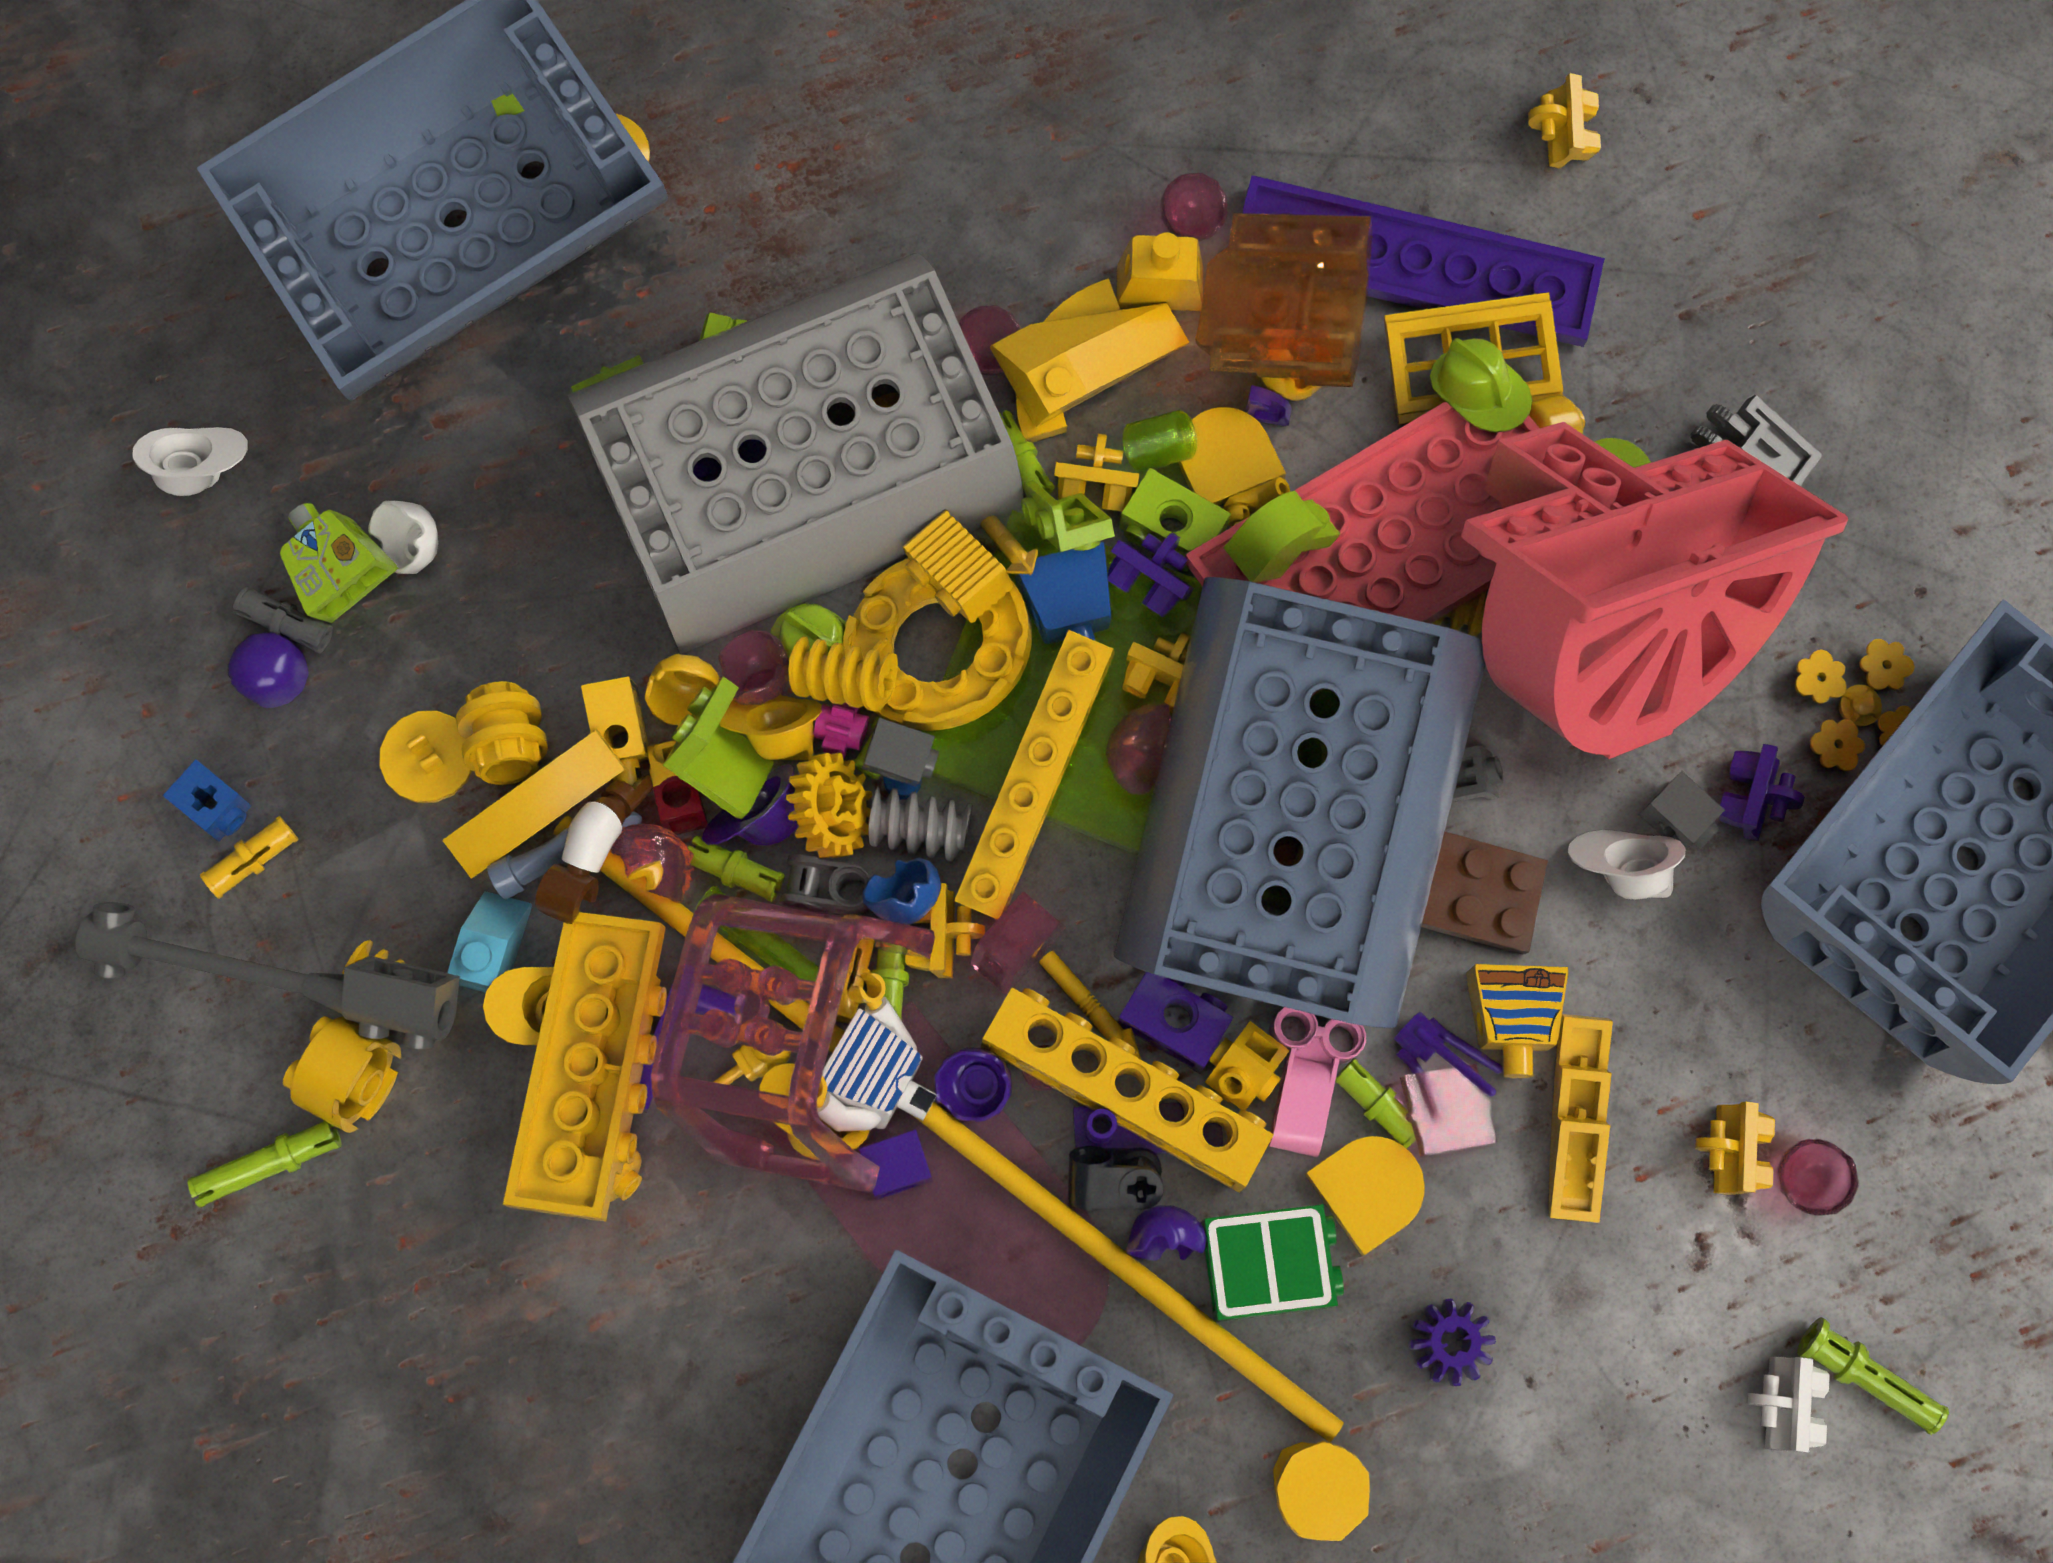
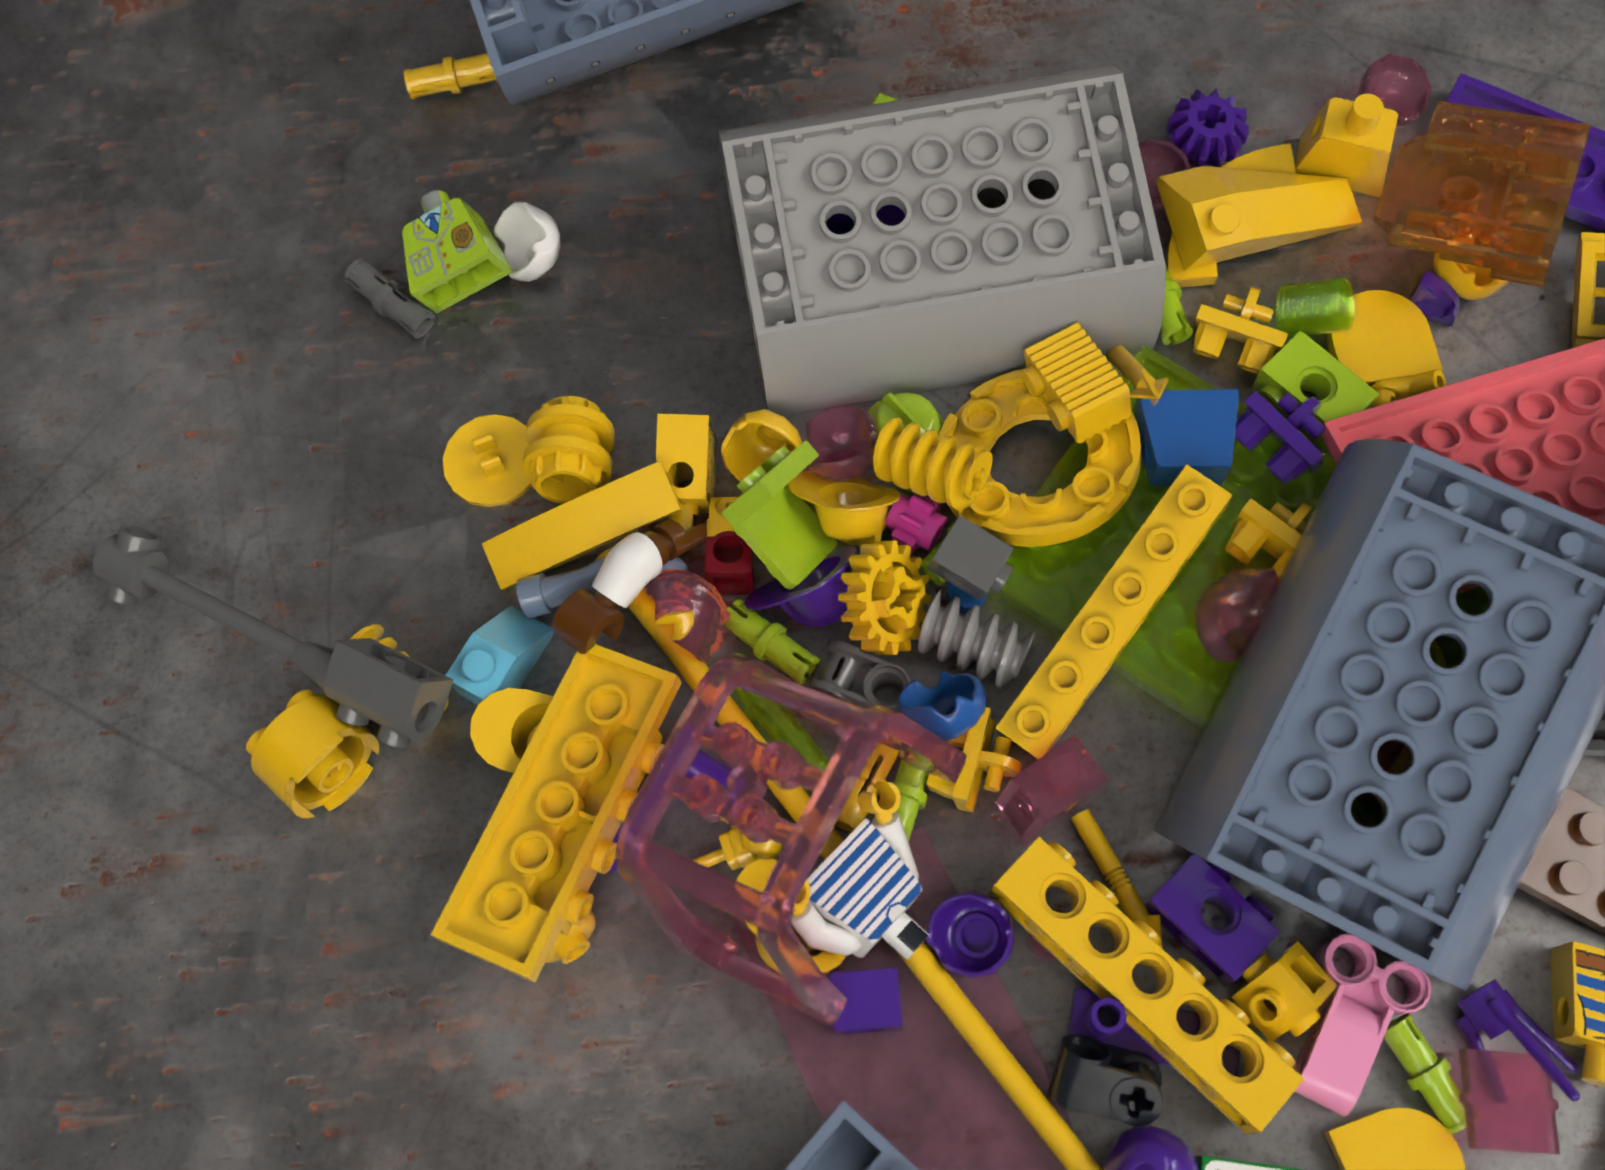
camera: 25 degrees right, 5 degrees down
white piece [132,427,248,496] -> none
blue brick [163,759,252,842] -> none
lime pin [187,1120,342,1208] -> none
yellow pin [200,815,299,899] -> none
dark purple hair [228,632,309,708] -> none
lime bracket [1021,480,1115,552] -> none
lime brick [1224,490,1340,583] -> none
none -> yellow pin [404,53,497,100]
none -> dark purple gear [1166,88,1249,168]

